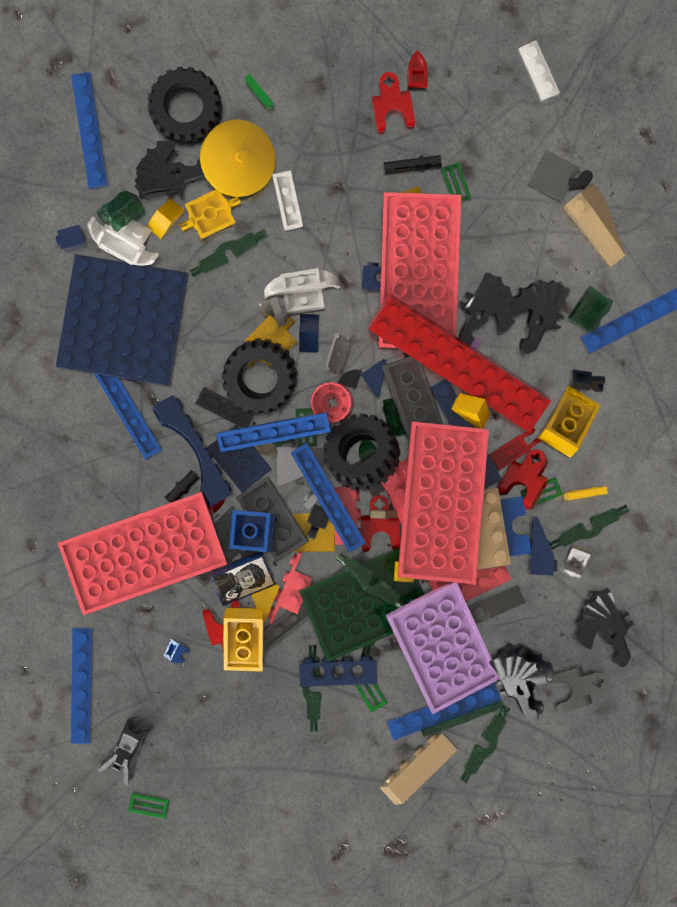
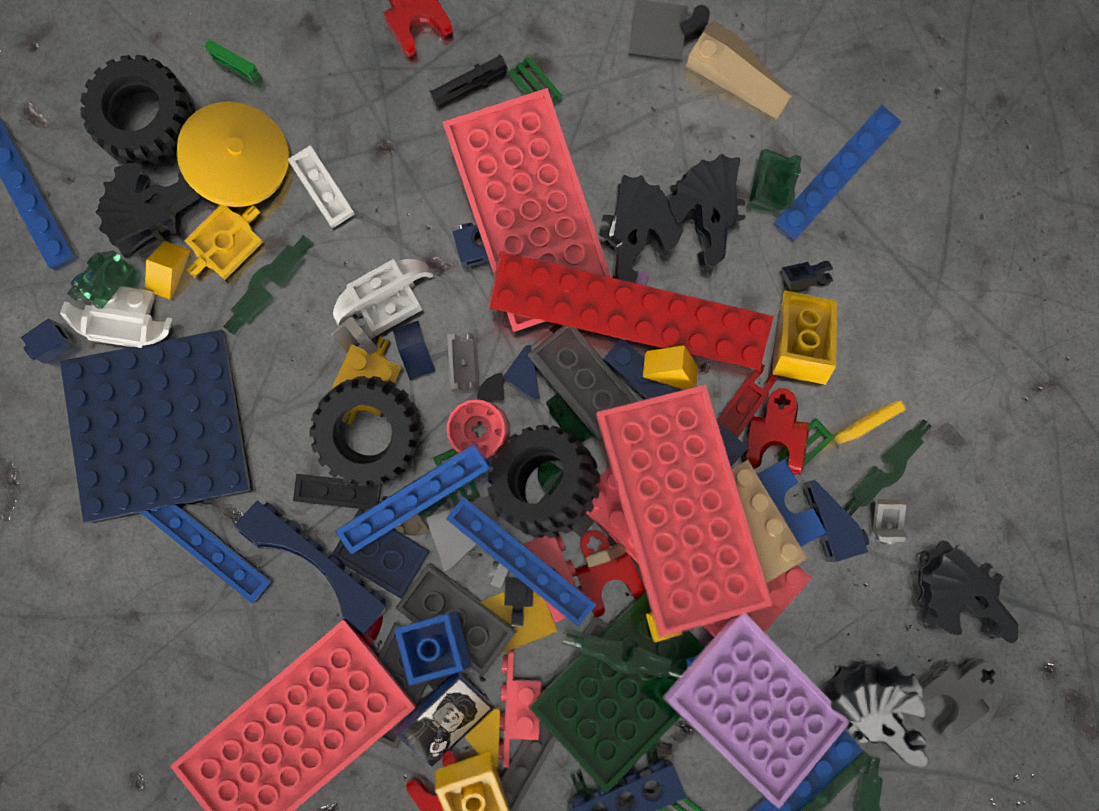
camera: 25 degrees left, 5 degrees down
black pin [164,470,200,503] -> none
dark grey slope [467,585,525,624] -> none

